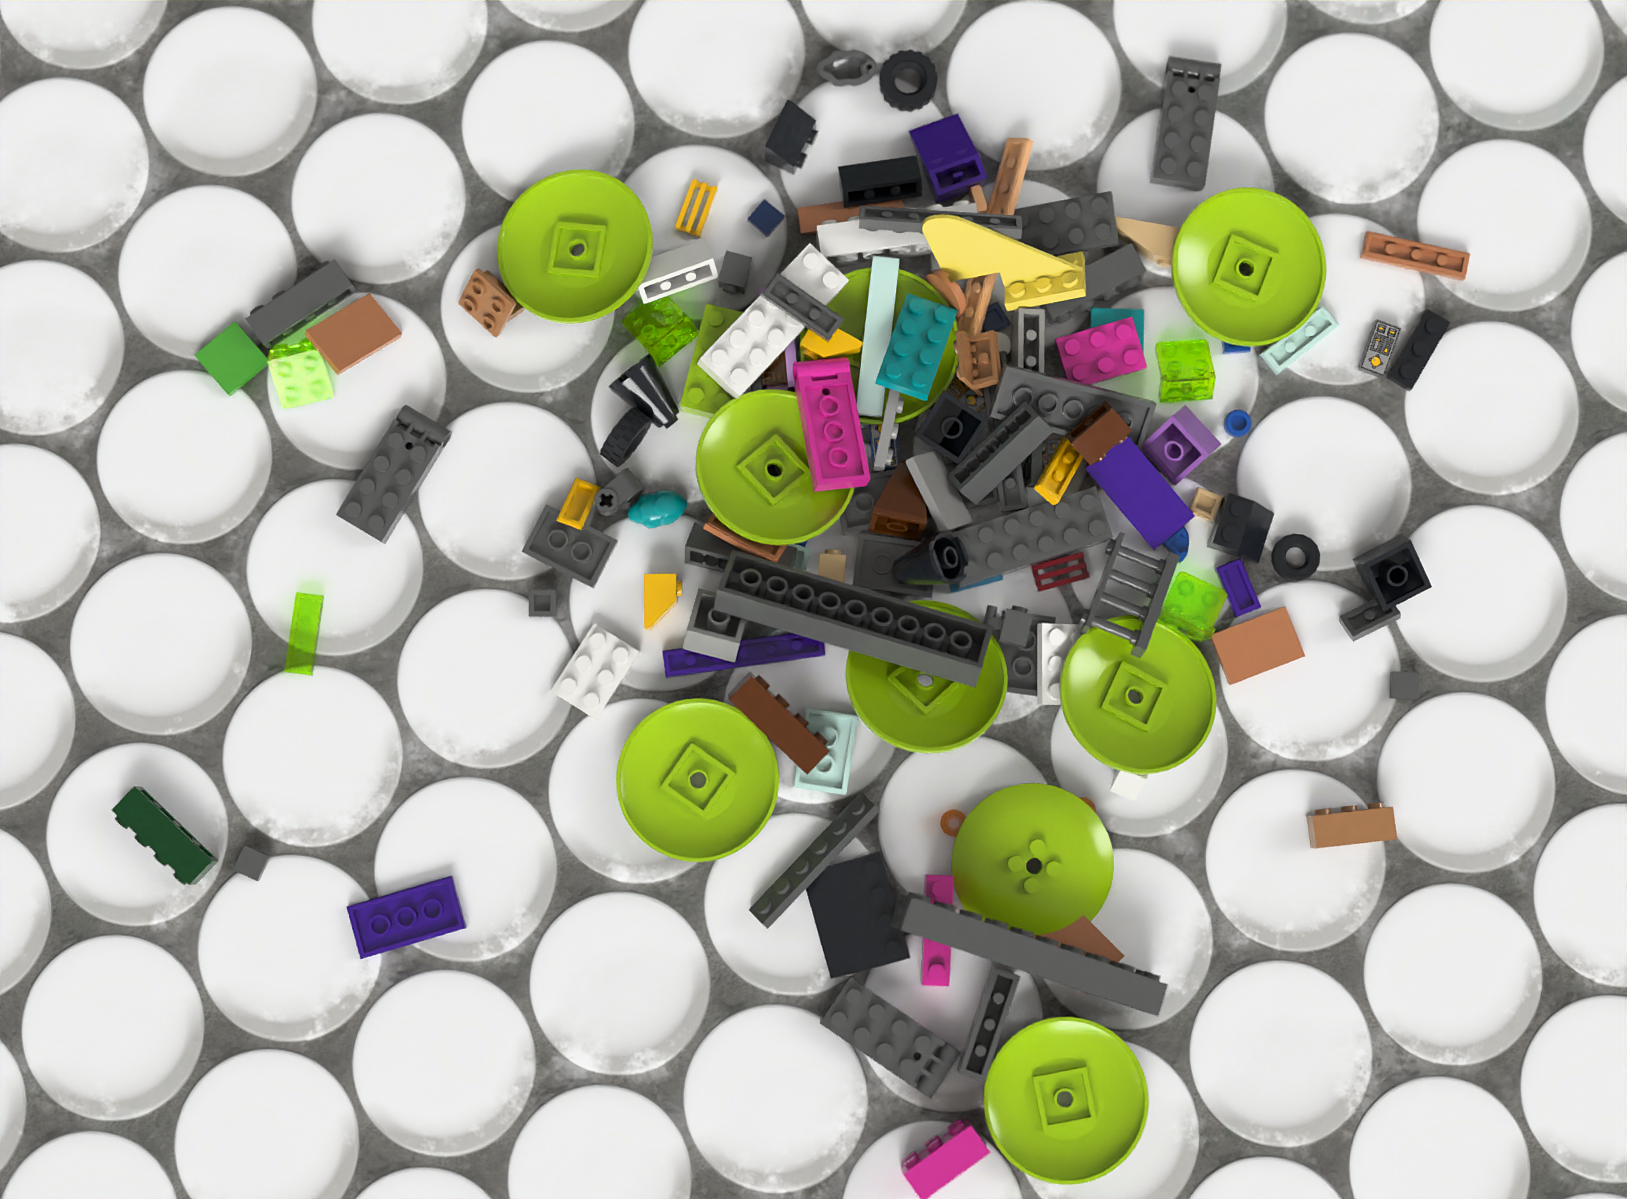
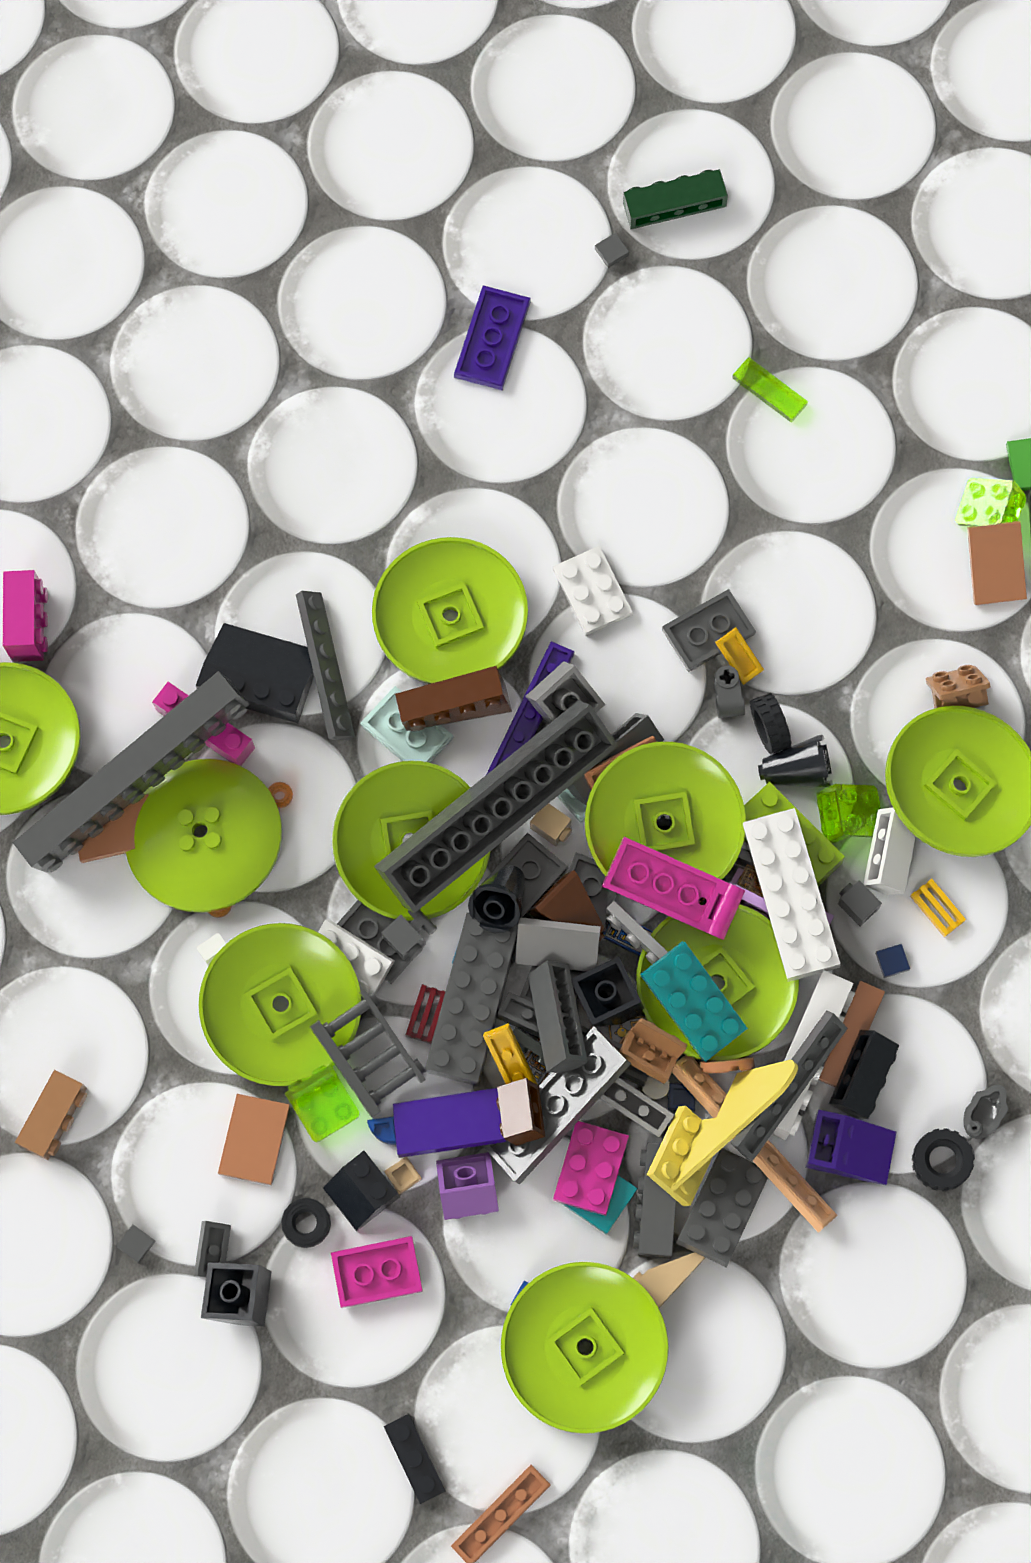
camera: 130 degrees right, 10 degrees down
dark grey hinge [336,405,452,544] -> none
dark grey plate [529,590,557,617] -> none
teal arm [627,490,687,529] -> none
yellow slope [644,574,683,630] -> none
dark grey tile [761,272,844,342] -> none
black slope [765,99,819,175] -> none
yellow slope [800,329,863,360] -> none
dark grey hinge [820,977,962,1098] -> none
light aqua tile [856,256,900,418] -> none
dark grey brick [956,966,1020,1082] -> none
light nougat tile [969,185,988,214] -> none
dark grey hinge [1150,56,1221,191] -> none
clear neon green bracket [1155,339,1216,403] -> none
dark purple tile [1215,558,1261,618] -> none
blue tile [1223,410,1252,437] -> none
light aqua tile [1260,305,1339,375] -> none
tile [1357,319,1402,379] -> none
none -> dark pink plate [331,1236,423,1308]

